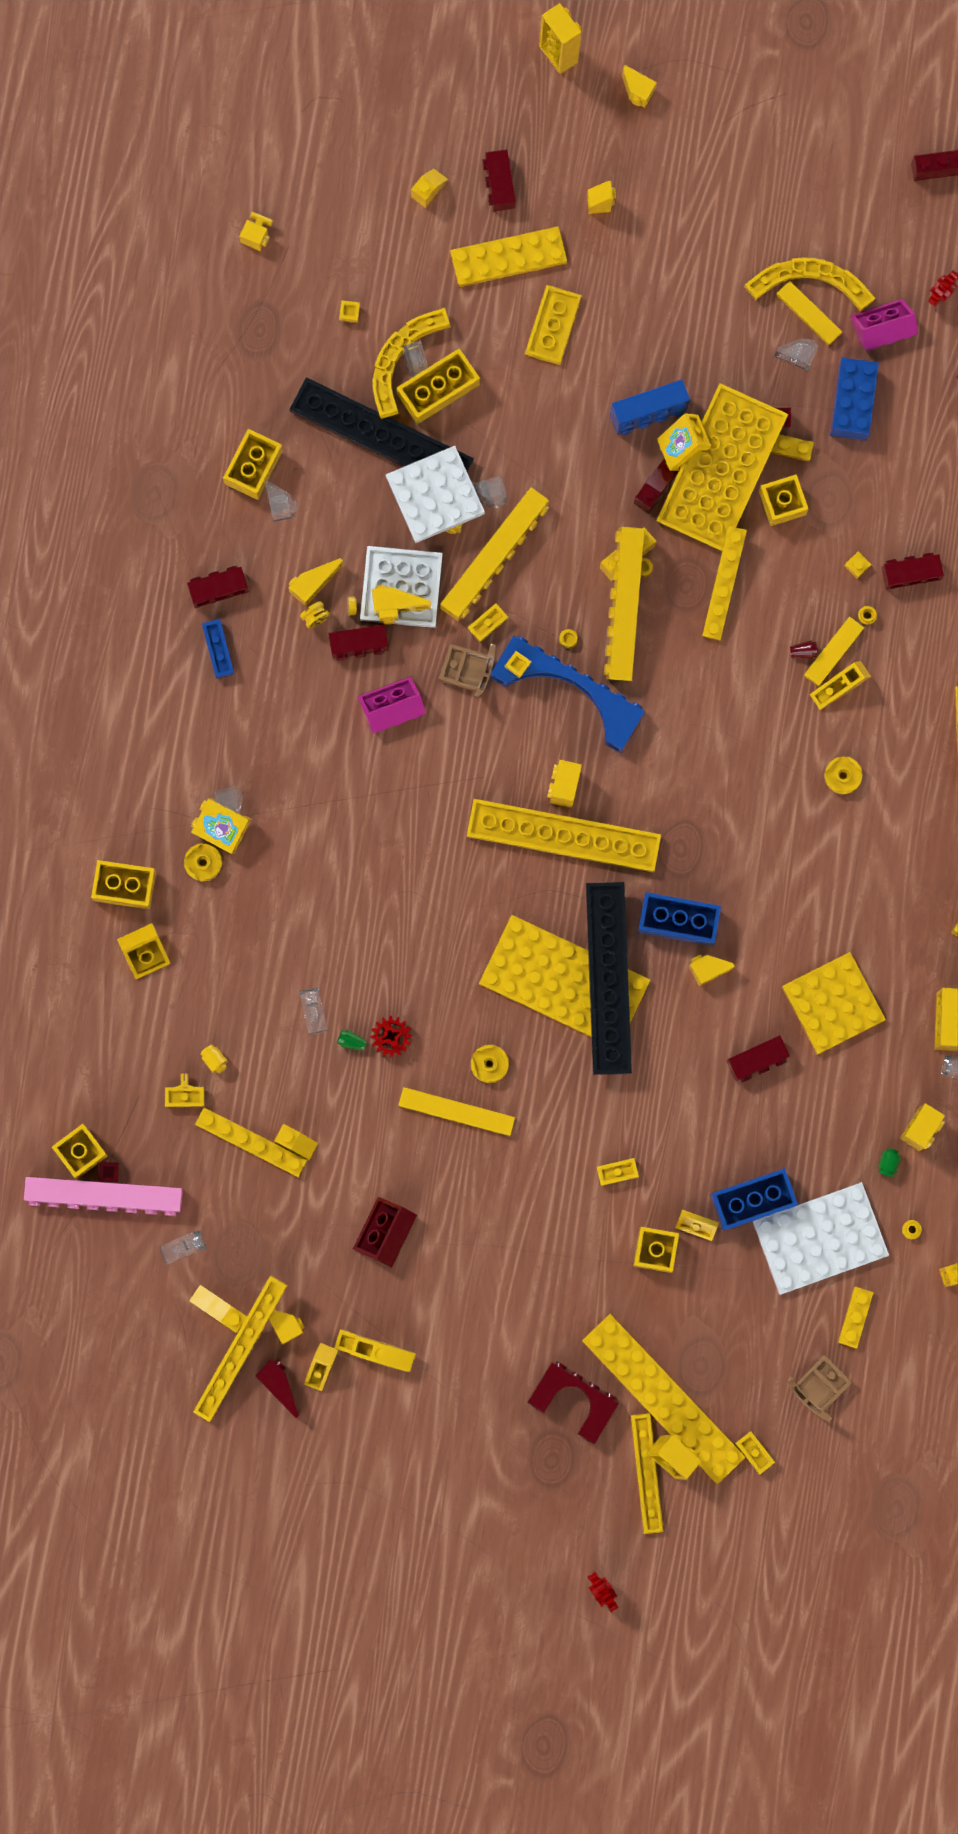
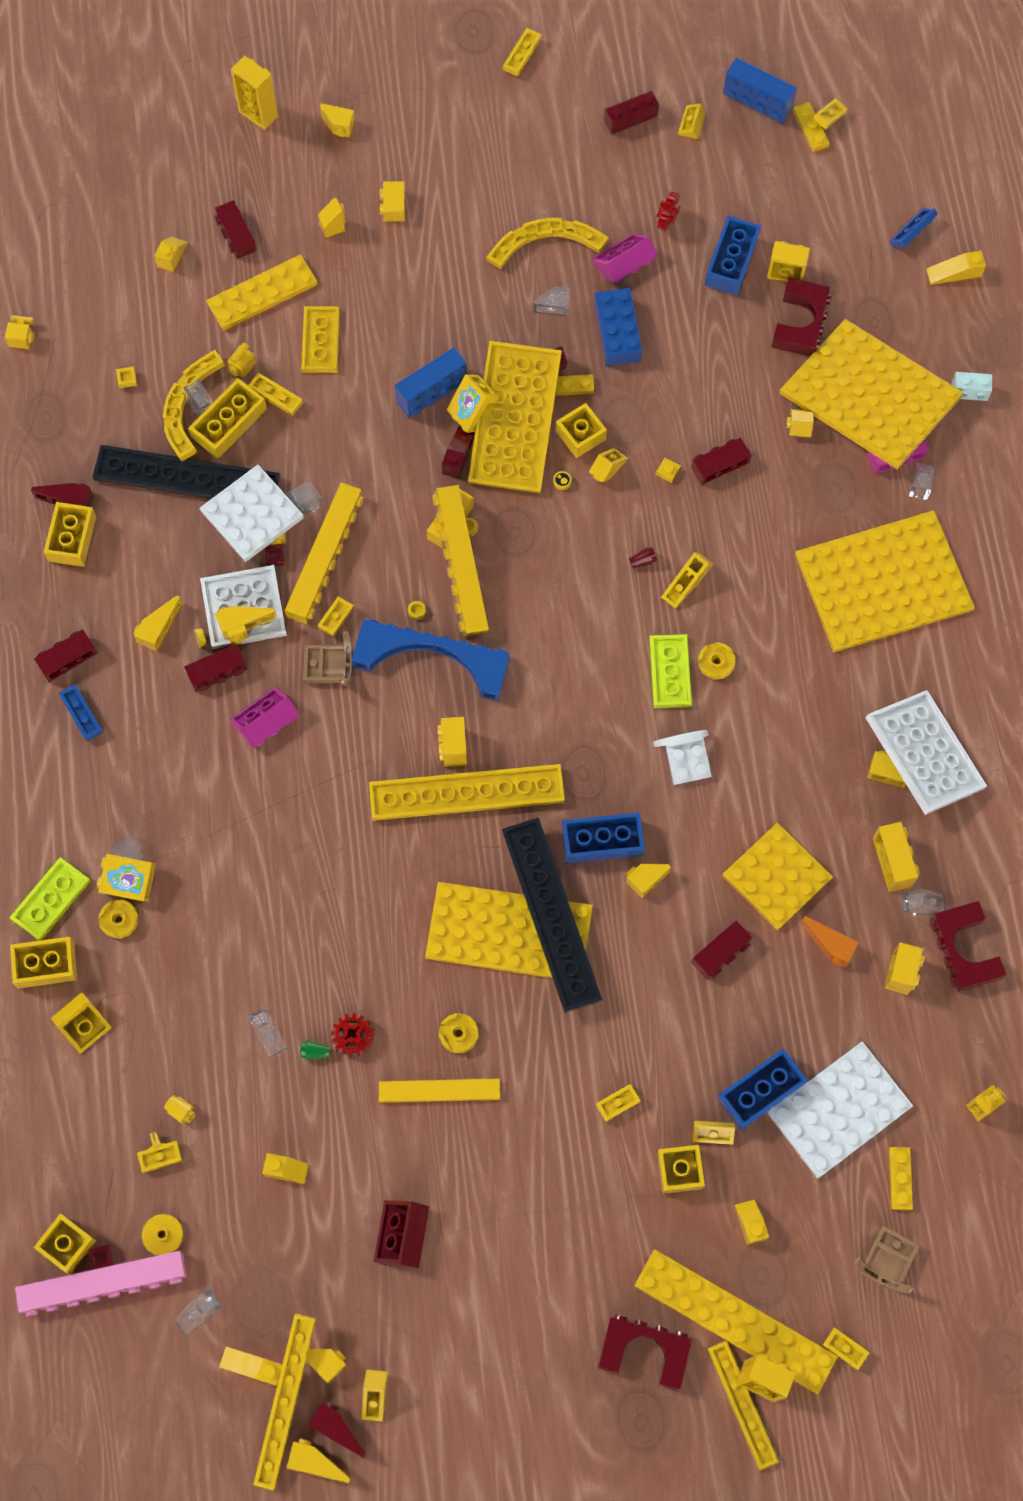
camera: 10 degrees left, 10 degrees down
yellow plate [195,1108,307,1178] -> none
clear slope [265,480,298,522] -> none
yellow wheel [300,601,330,629] -> none
yellow slope [334,1329,416,1372] -> none
yellow plate [505,651,531,678] -> none
yellow plate [702,526,747,641] -> none
yellow tile [776,281,842,346] -> none
yellow tile [803,616,864,687] -> none
yellow plate [858,606,877,625] -> none
green brick [878,1148,901,1178] -> none
yellow plate [902,1220,922,1240] -> none
none -> neon yellow tile [9,857,91,941]
none -> dark red slope [31,483,94,507]
none -> yellow plate [142,1214,183,1256]
none -> yellow brick [227,343,256,379]
none -> yellow plate [248,372,303,416]
none -> dark red plate [265,545,285,566]
none -> yellow slope [287,1439,351,1483]
none -> yellow brick [380,181,405,222]
none -> yellow plate [503,28,542,77]
none -> yellow tile [553,471,572,491]
none -> yellow slope [589,448,628,482]
none -> neon yellow tile [649,634,692,708]
none -> white piece [653,730,712,785]
none -> yellow slope [734,1200,769,1245]
none -> orange slope [801,916,859,967]

